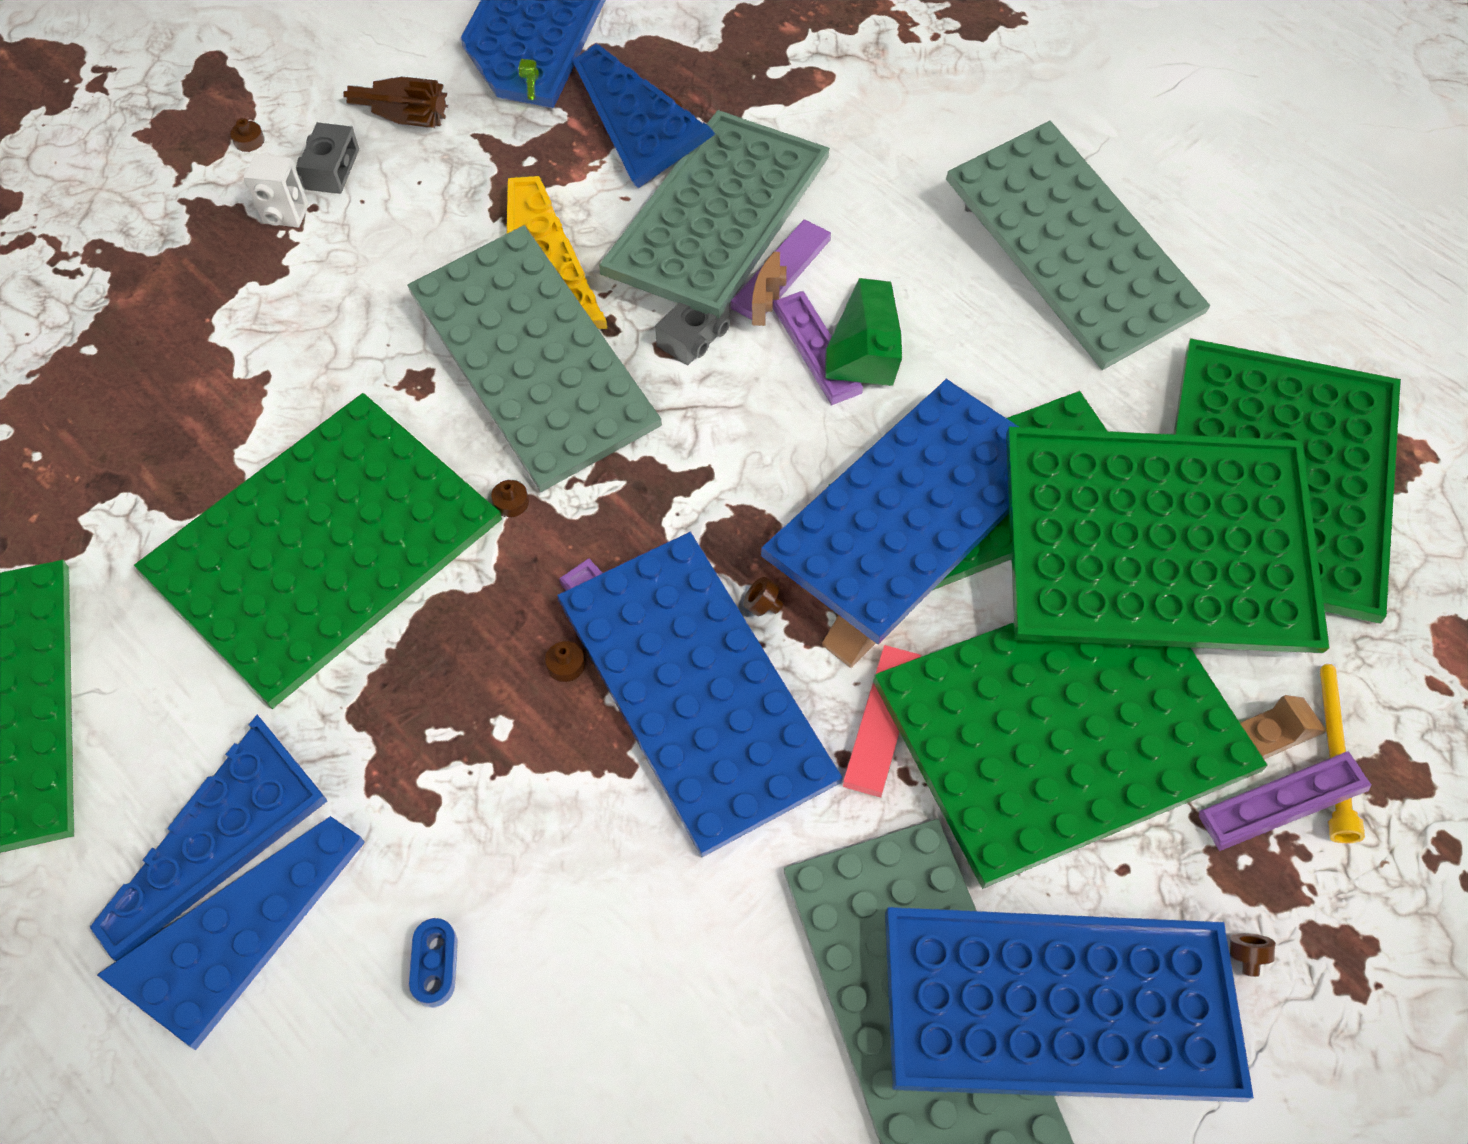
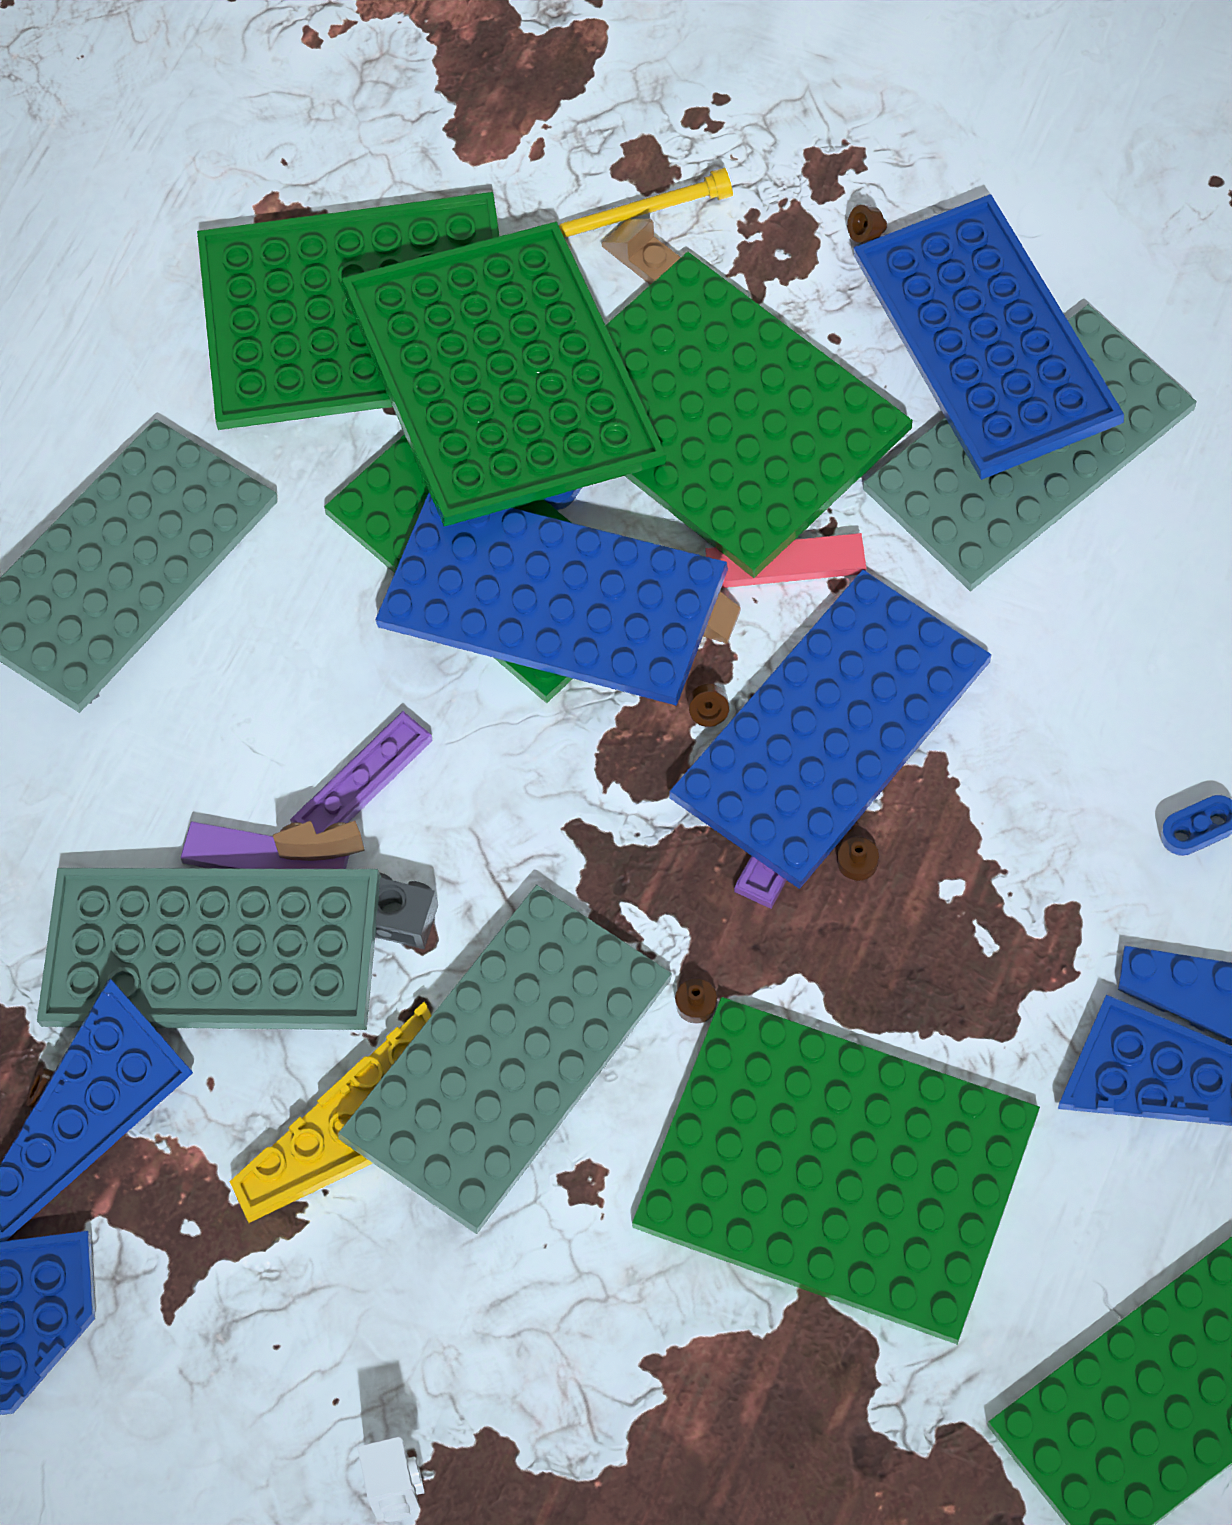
camera: 110 degrees left, 5 degrees up
dark grey brick [296,122,360,194] -> none
reddish brown piece [343,76,448,128] -> none
clear neon green hand [519,59,539,100] -> none
green wedge [825,278,902,386] -> none
medium lavender tile [1199,751,1371,851] -> none

